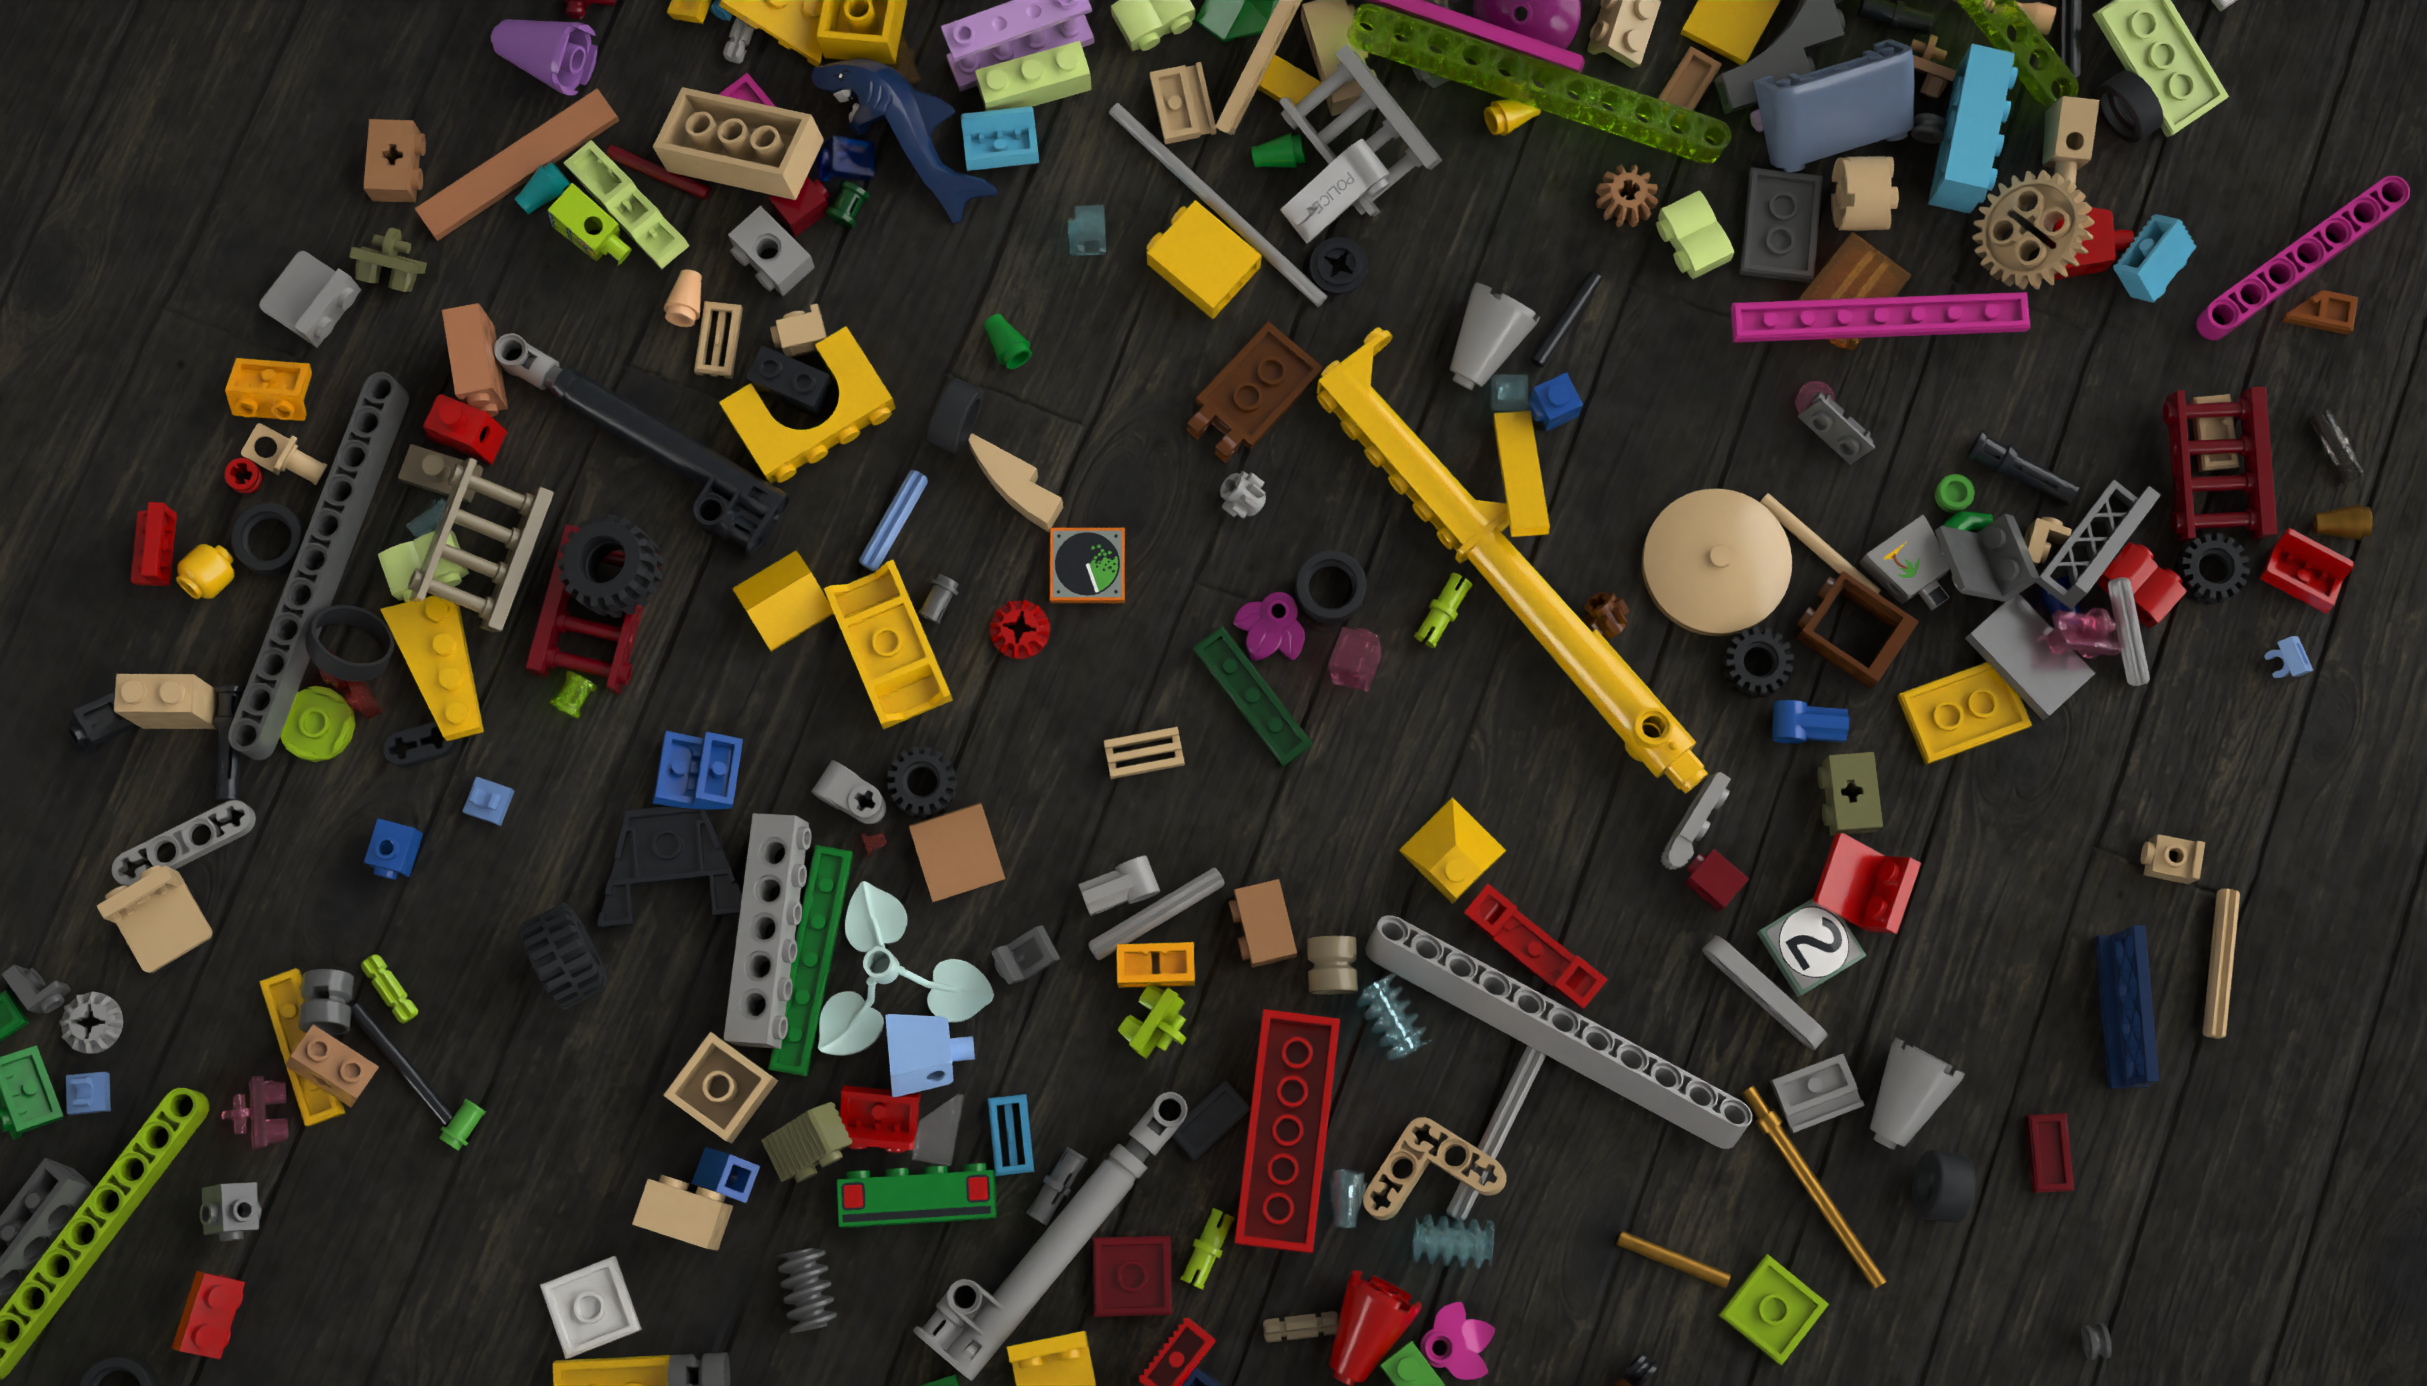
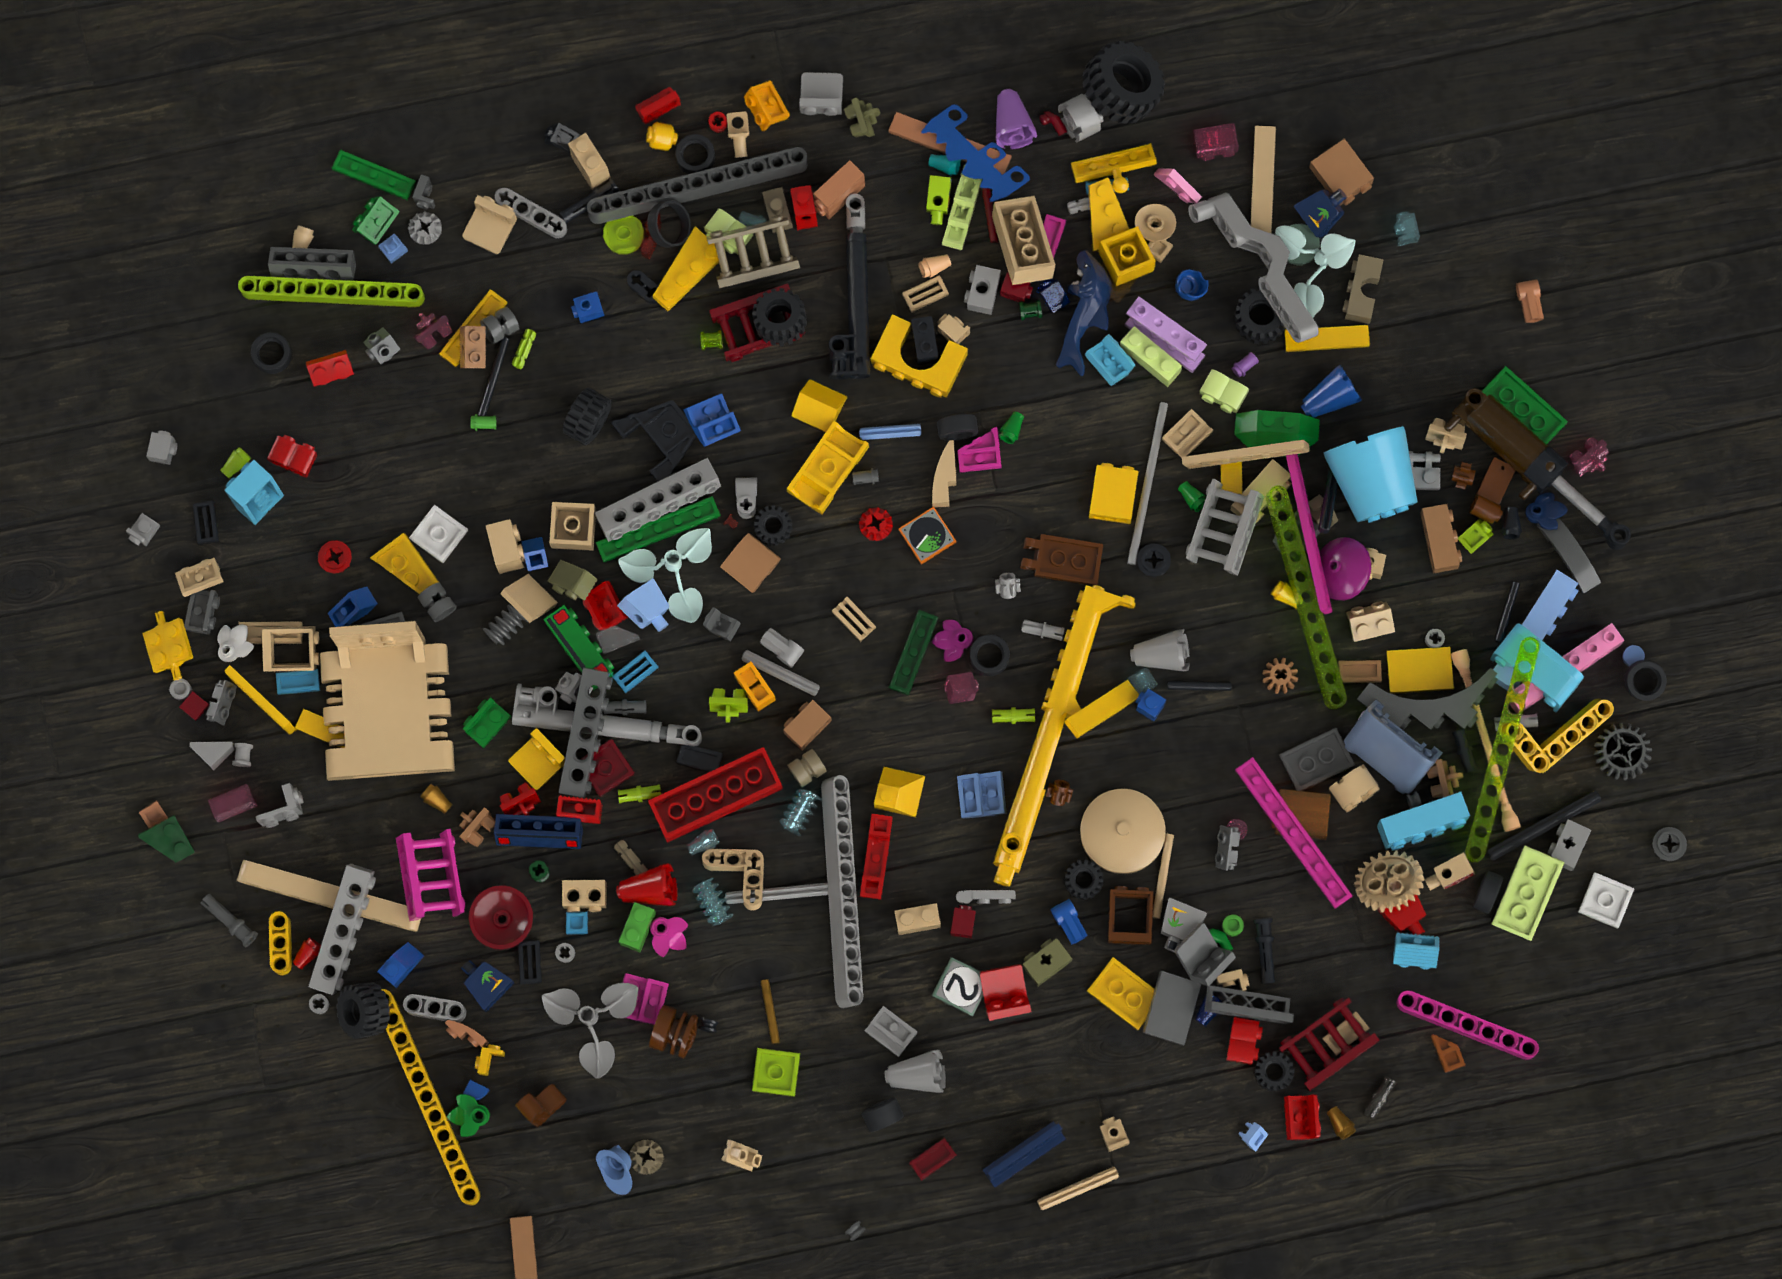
camera: 65 degrees right, 0 degrees up
medium nougat brick [363,119,426,203] -> none
medium blue tile [462,777,514,826] -> none
clear light blue brick [1068,205,1106,256] -> none
light grey door [1280,139,1390,244] -> none
yellowish green brick [1656,190,1734,279] -> none
light grey beam [1702,935,1828,1050] -> none
pearl gold bar [1741,1085,1886,1289] -> none
clear pink hips [2047,608,2122,659] -> none
light grey axle [2108,577,2150,686] -> none
none -> tan tile [501,574,558,623]
none -> light grey brick [555,672,593,704]
none -> dark grey brick [559,667,613,798]
none -> tan brick [895,903,941,935]
none -> blue piece [921,105,1030,202]
none -> medium blue slope [957,771,1007,818]
none -> dark pink wing [958,427,1001,472]
none -> light grey axle [1022,620,1064,641]

